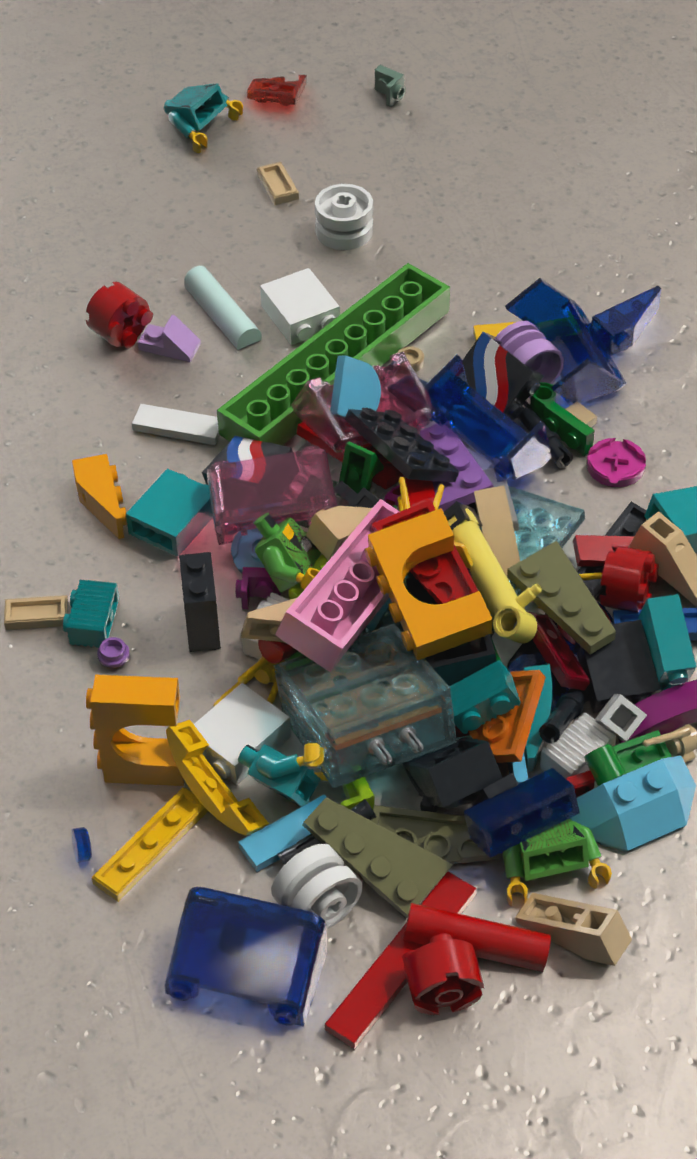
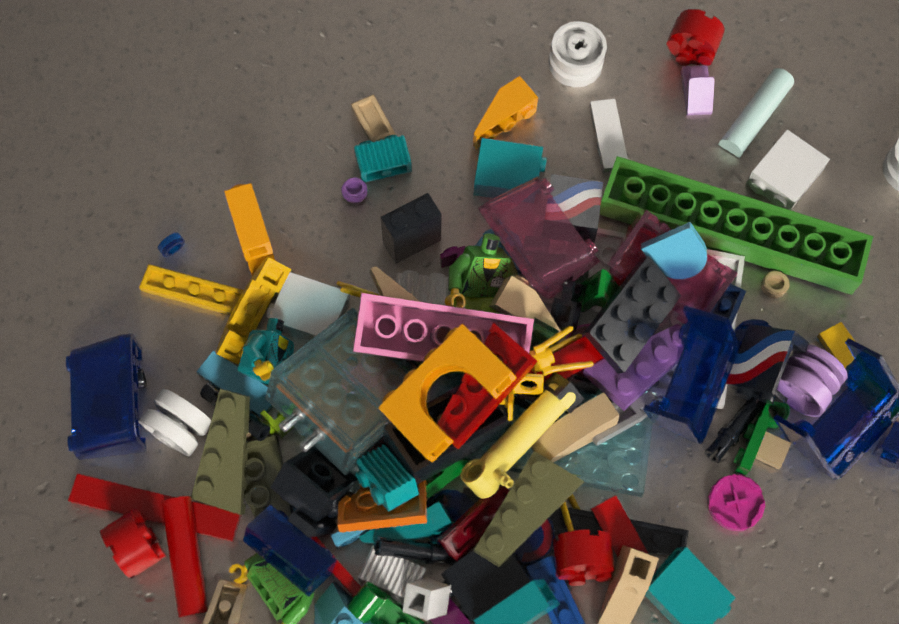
camera: 65 degrees right, 20 degrees up
none -> white wheel [548,21,607,87]

